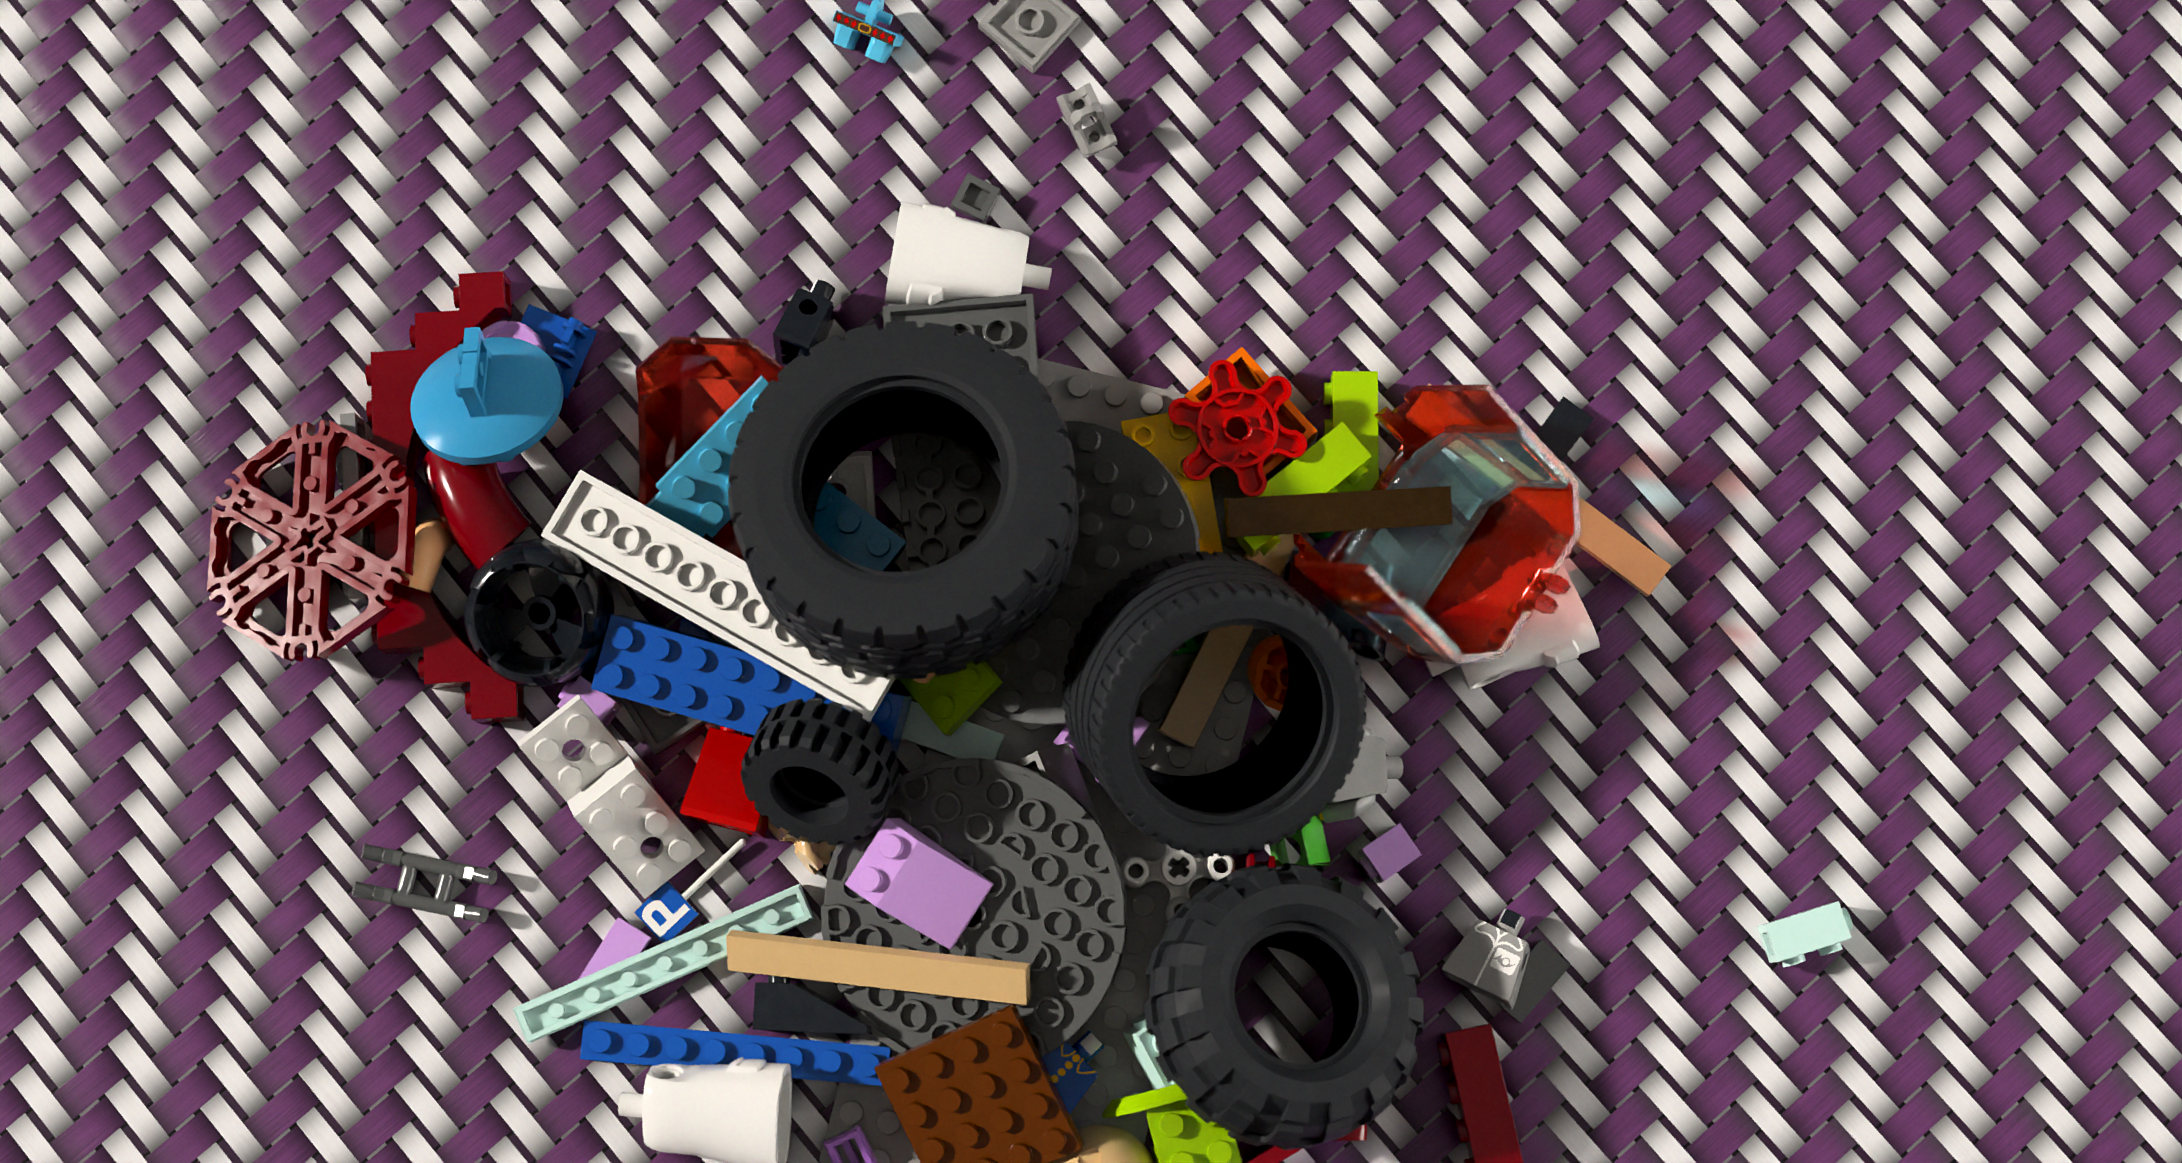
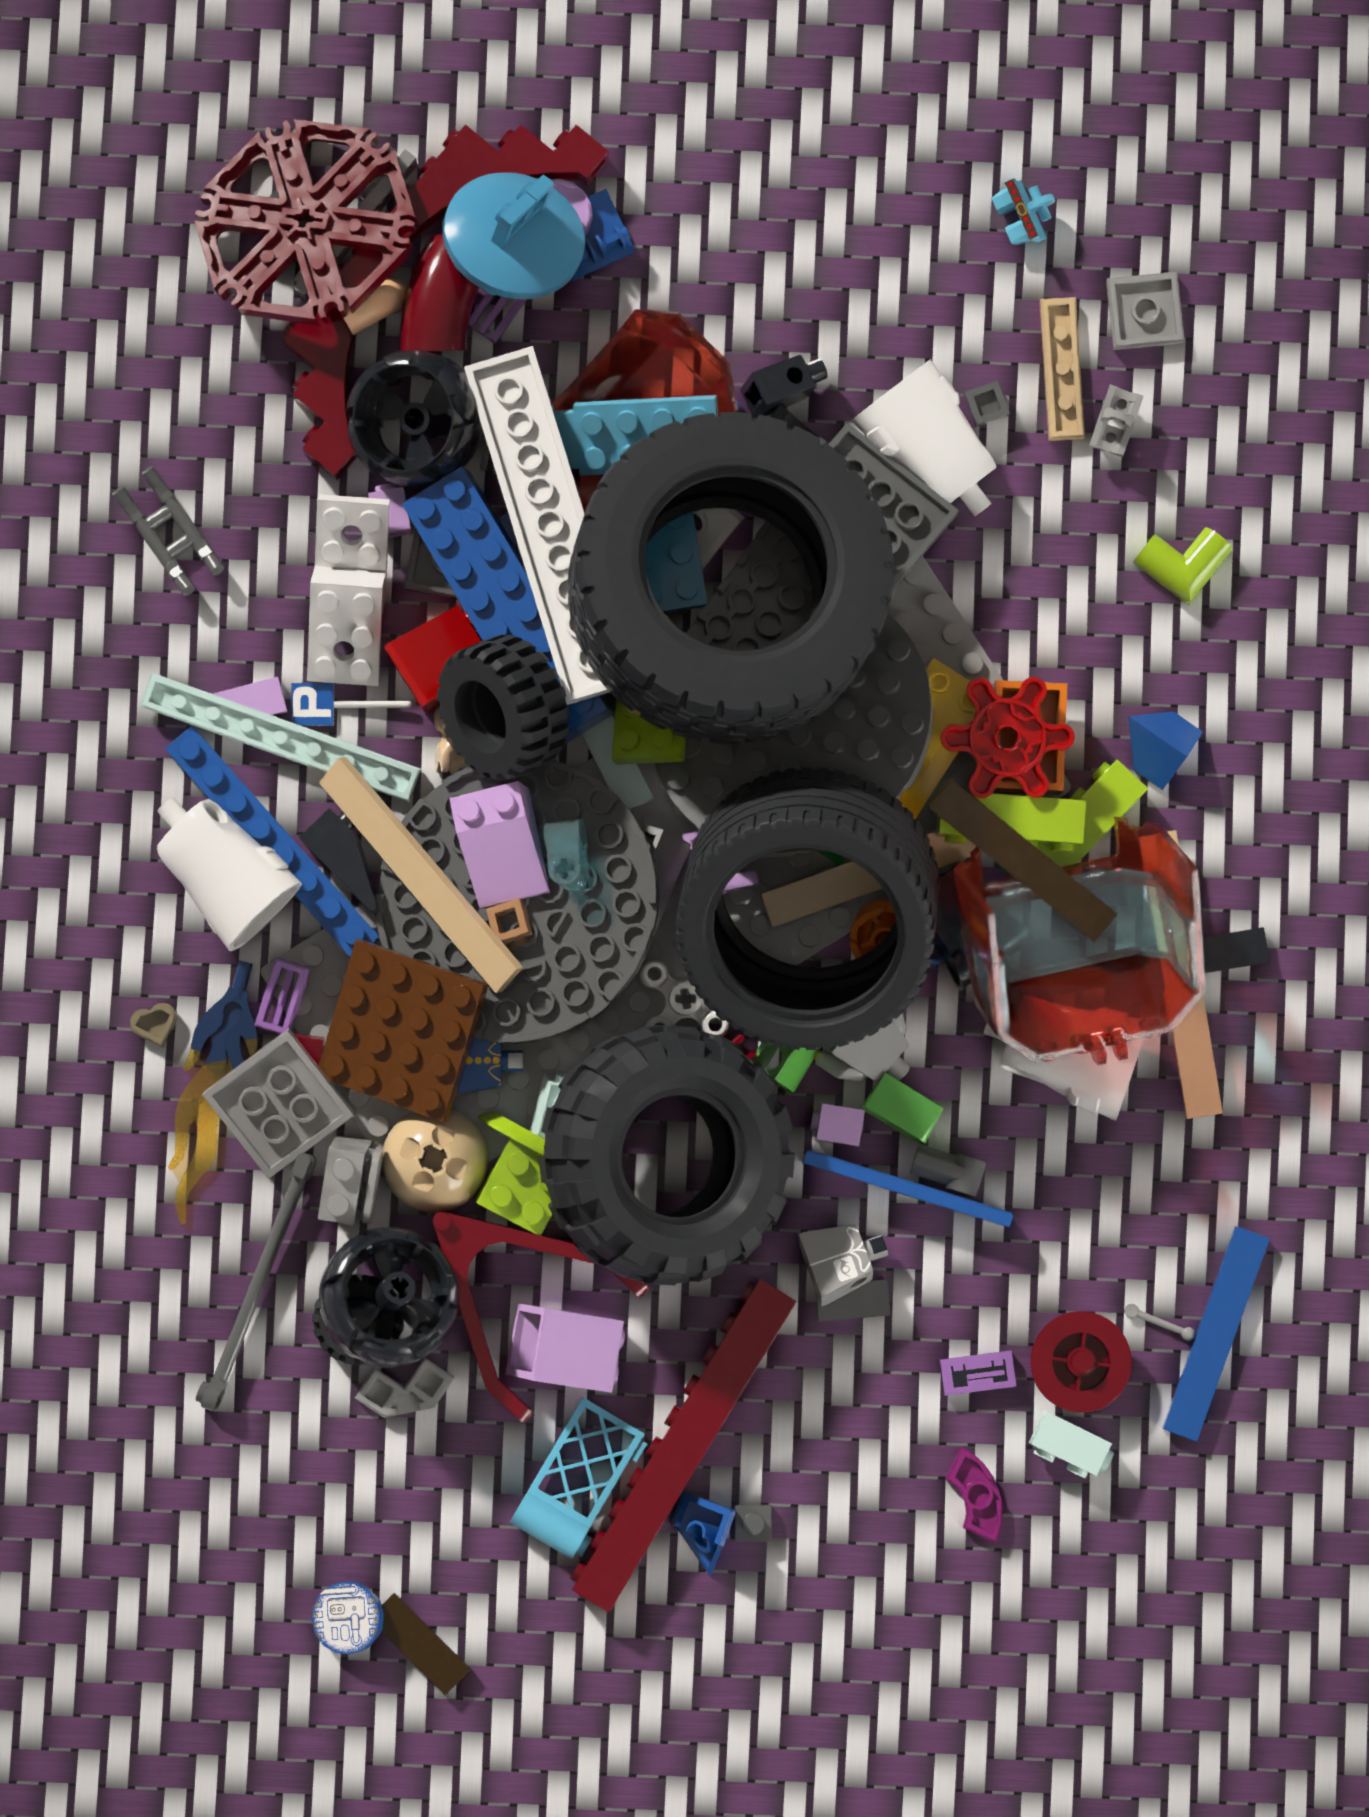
camera: 35 degrees right, 5 degrees up
none -> medium lavender tile [468,293,527,344]
none -> medium nougat brick [486,898,534,951]
none -> clear light blue piece [544,818,589,892]
none -> blue tile [802,1150,1013,1228]
none -> bright green piece [860,1072,944,1145]
none -> dark grey piece [910,1144,987,1197]
none -> medium lavender tile [940,1350,1016,1396]
none -> magenta tile [945,1446,1003,1543]
none -> dark red wheel [1030,1311,1132,1413]
none -> tan tile [1039,297,1085,441]
none -> light grey hinge [1124,1304,1196,1341]
none -> blue slope [1128,711,1203,790]
none -> lime brick [1132,527,1233,606]
none -> blue tile [1162,1226,1270,1442]

